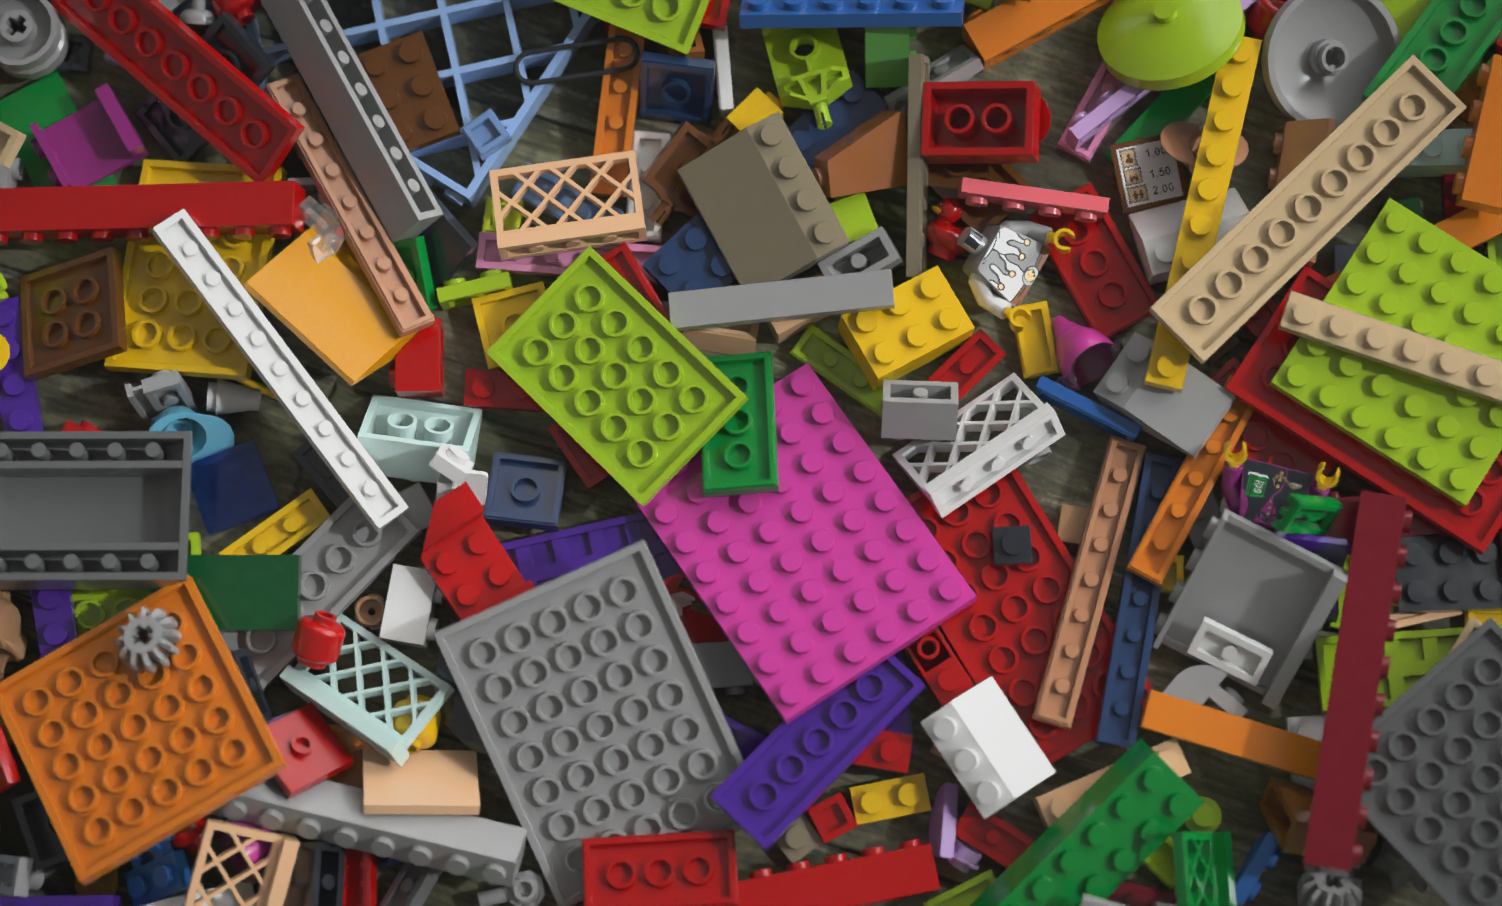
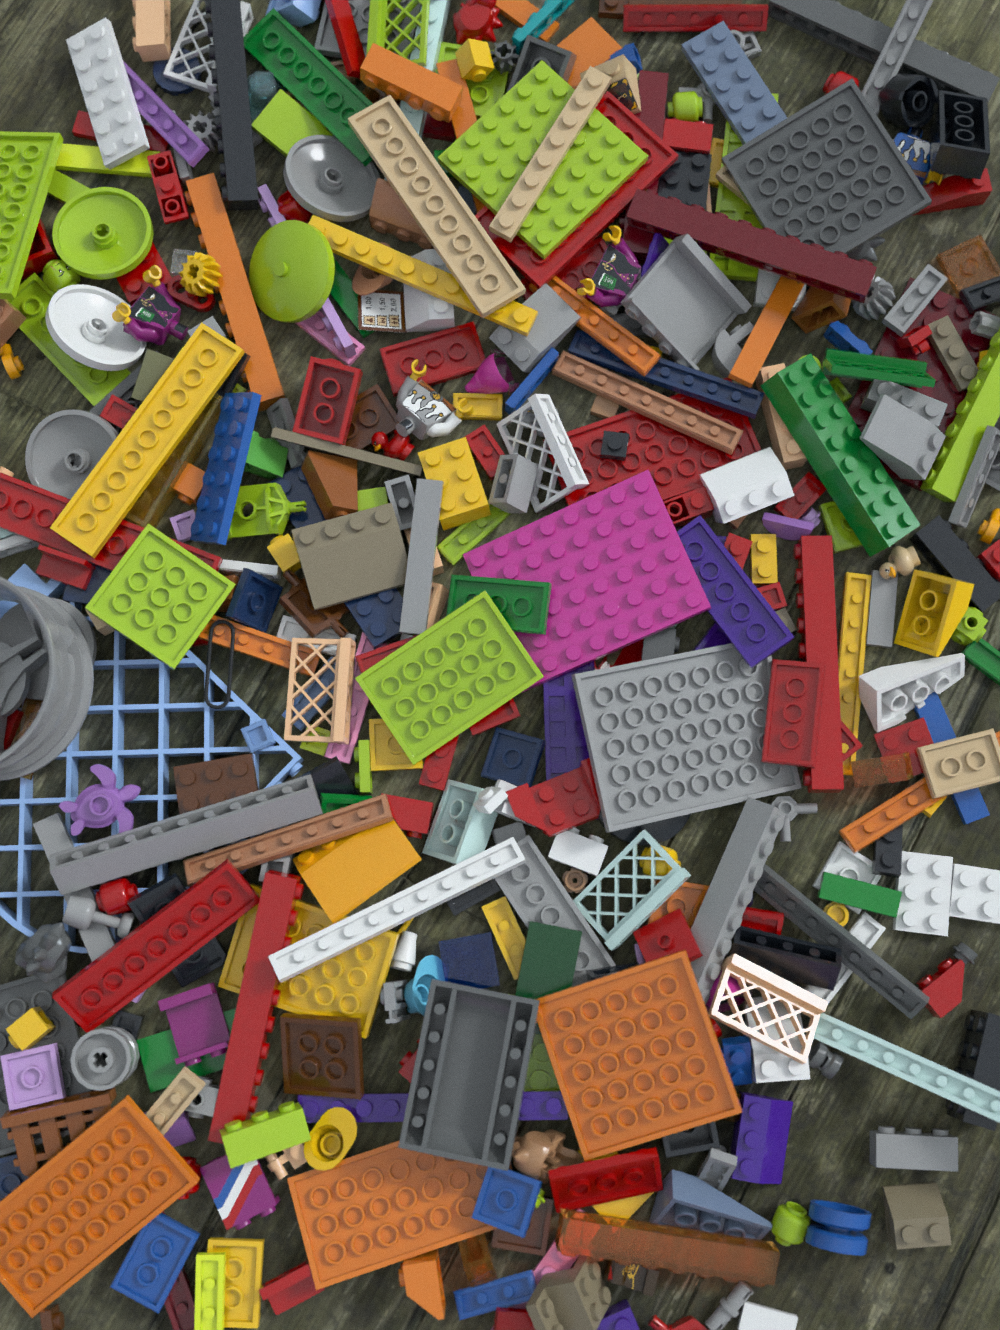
camera: 85 degrees left, 0 degrees up
light grey gear [114,607,183,673] -> none
red head [291,610,345,669] -> none
clear bracket [299,195,345,263] -> none
light nougat tile [362,749,480,815] -> none
coral plate [957,177,1110,223] -> none
white plate [1187,616,1273,686] -> none
green tile [1271,494,1343,536] -> none

